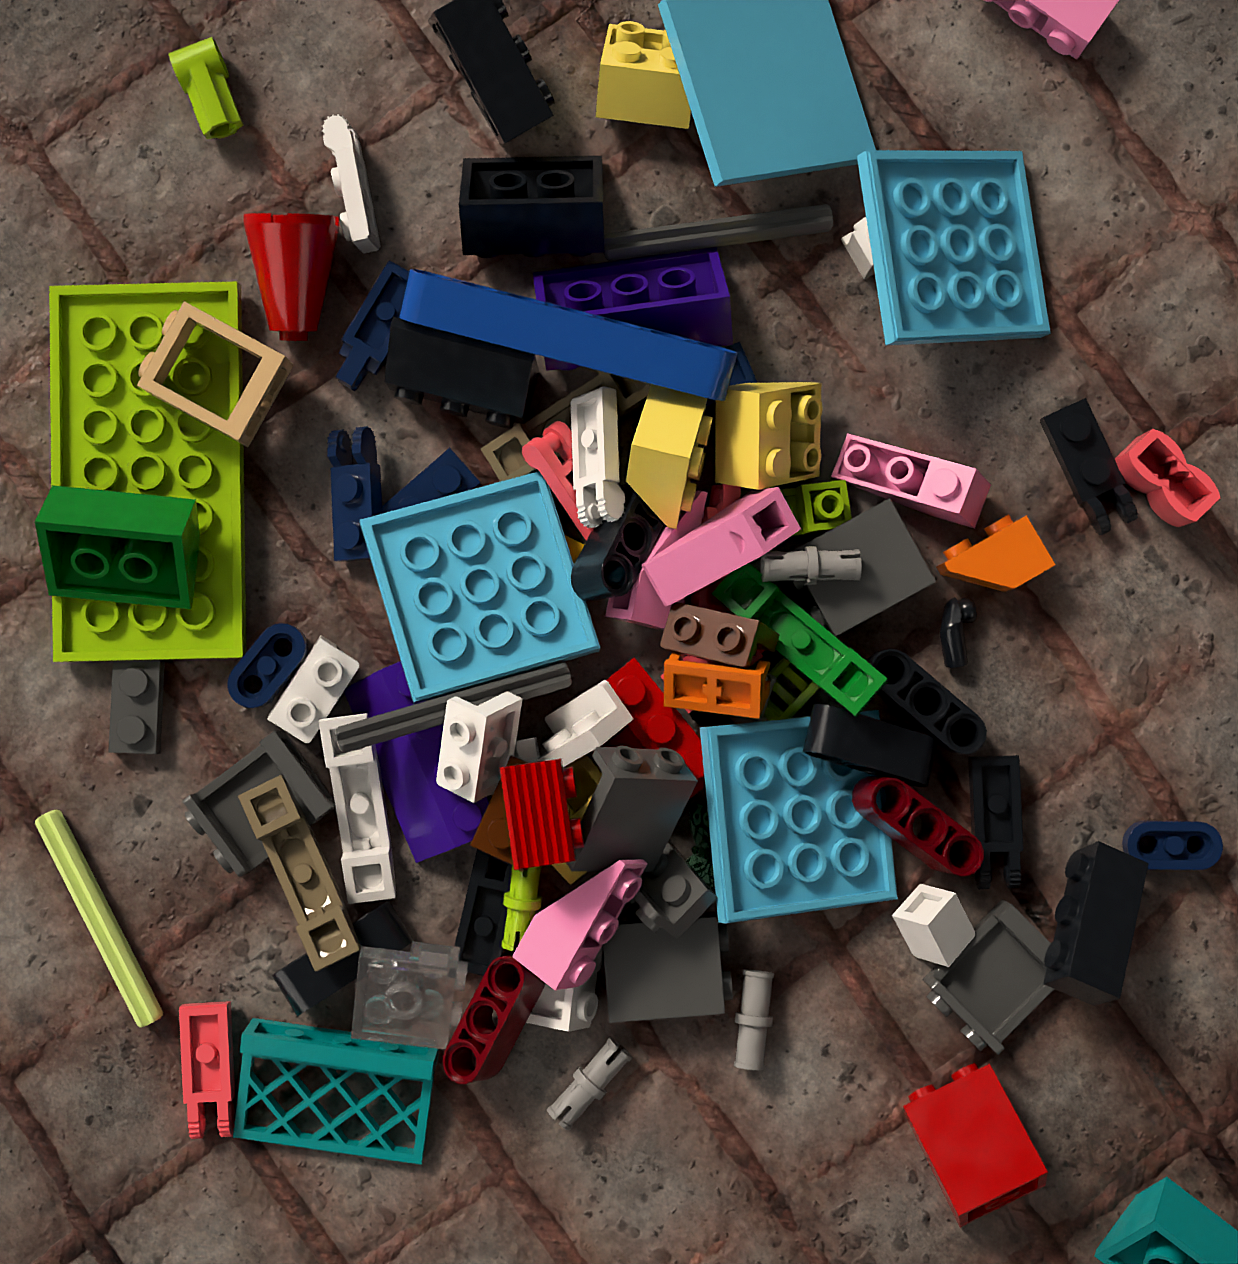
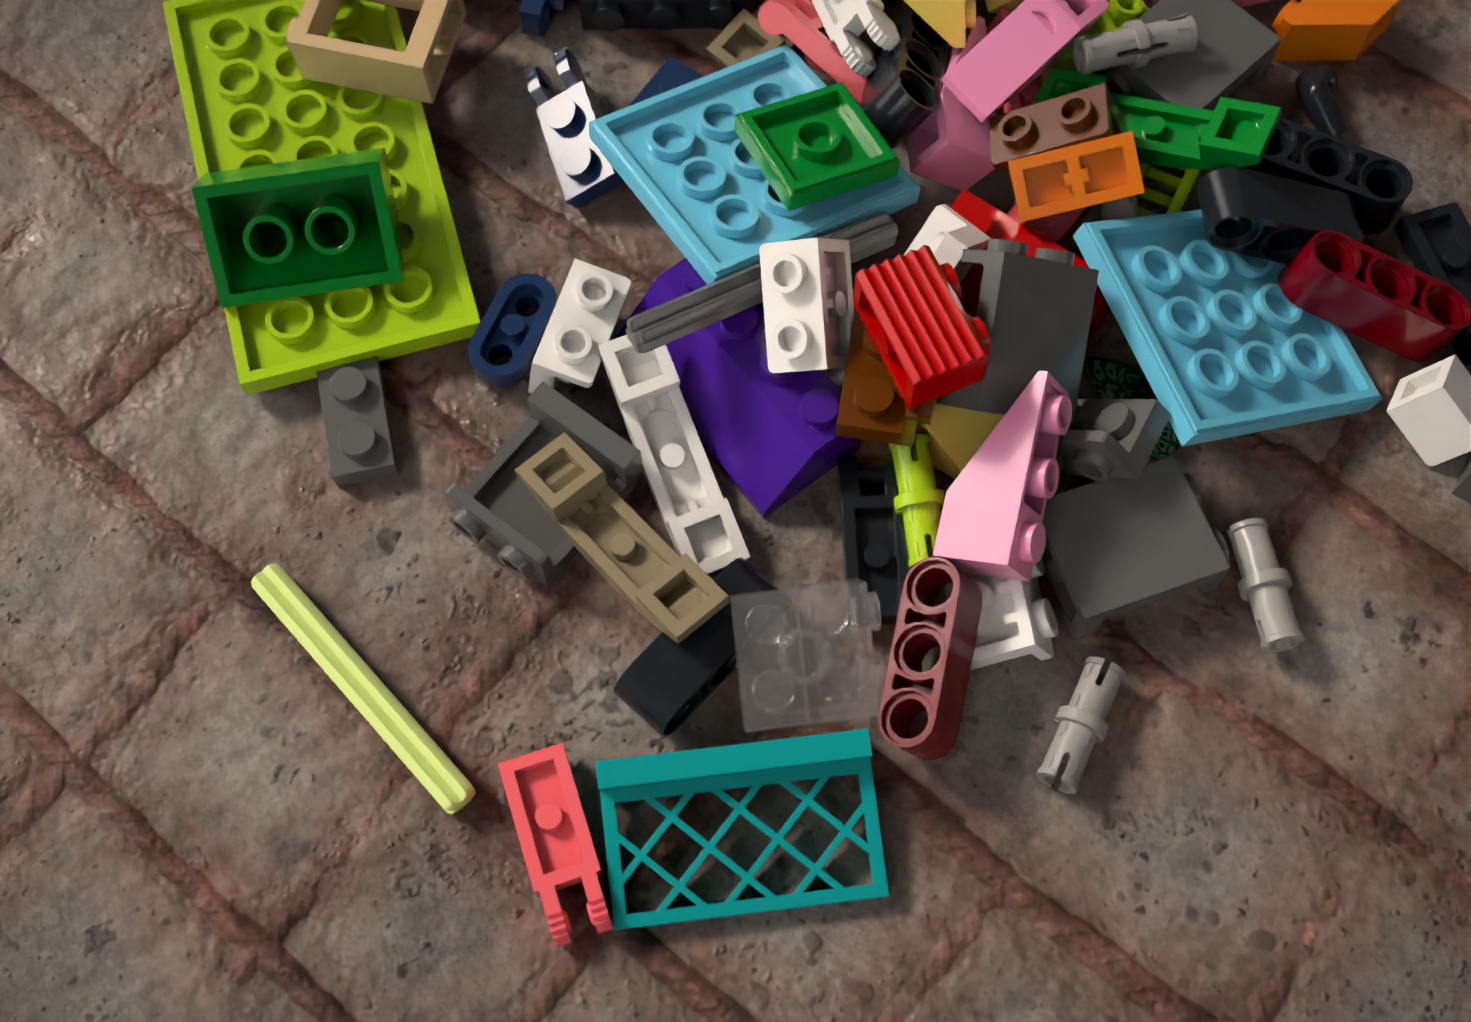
camera: 15 degrees left, 20 degrees down
none -> green plate [734,82,900,211]

